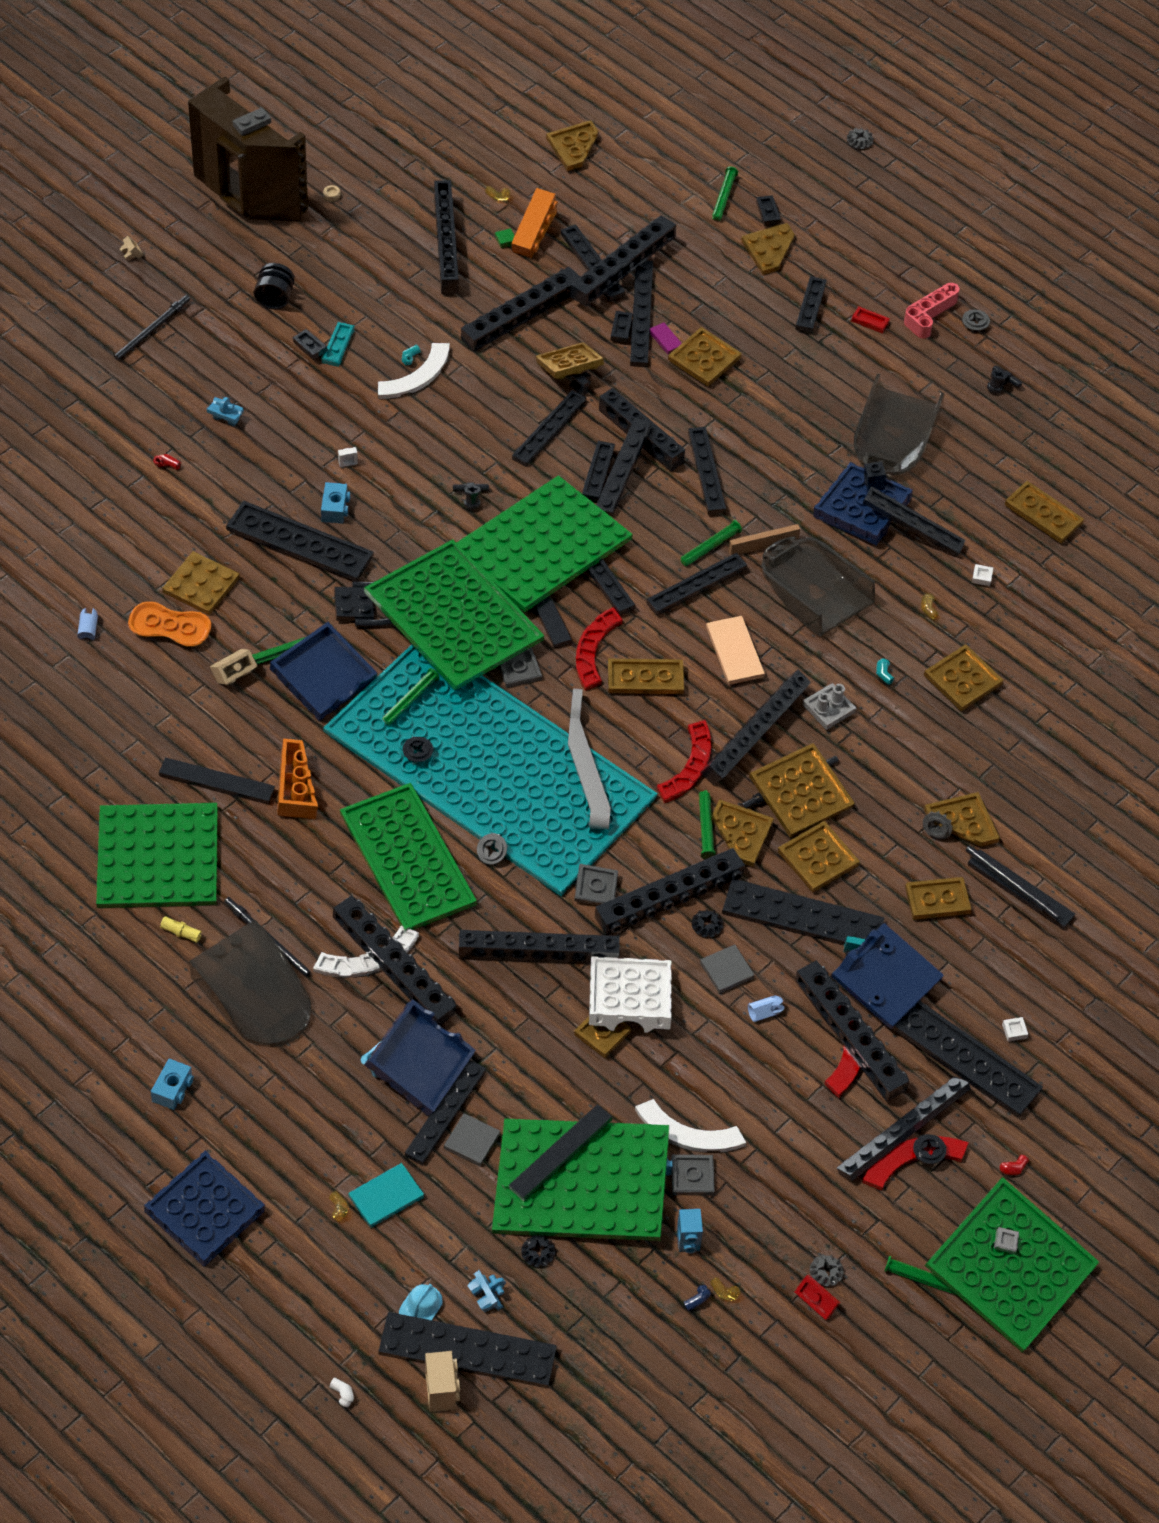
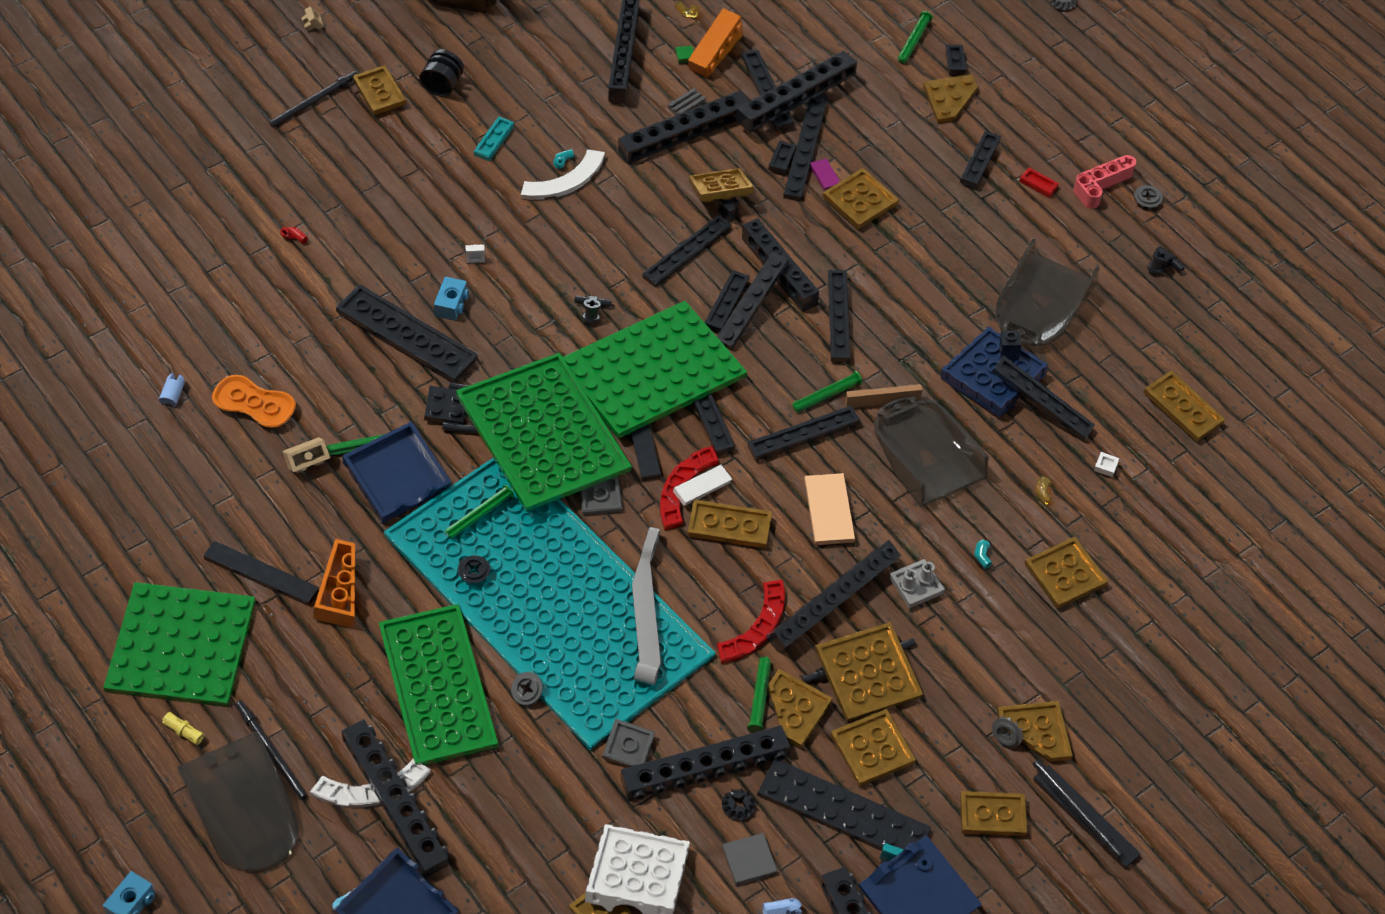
camera: 10 degrees right, 0 degrees up
pearl gold plate [162,551,240,615] -> none
dark azure hips [207,397,244,426] -> none
black plate [292,329,328,360] -> none
black brick [459,930,620,965] -> none
none -> pearl gold plate [353,65,406,115]
none -> dark grey tile [668,88,706,115]
none -> white tile [673,465,732,506]

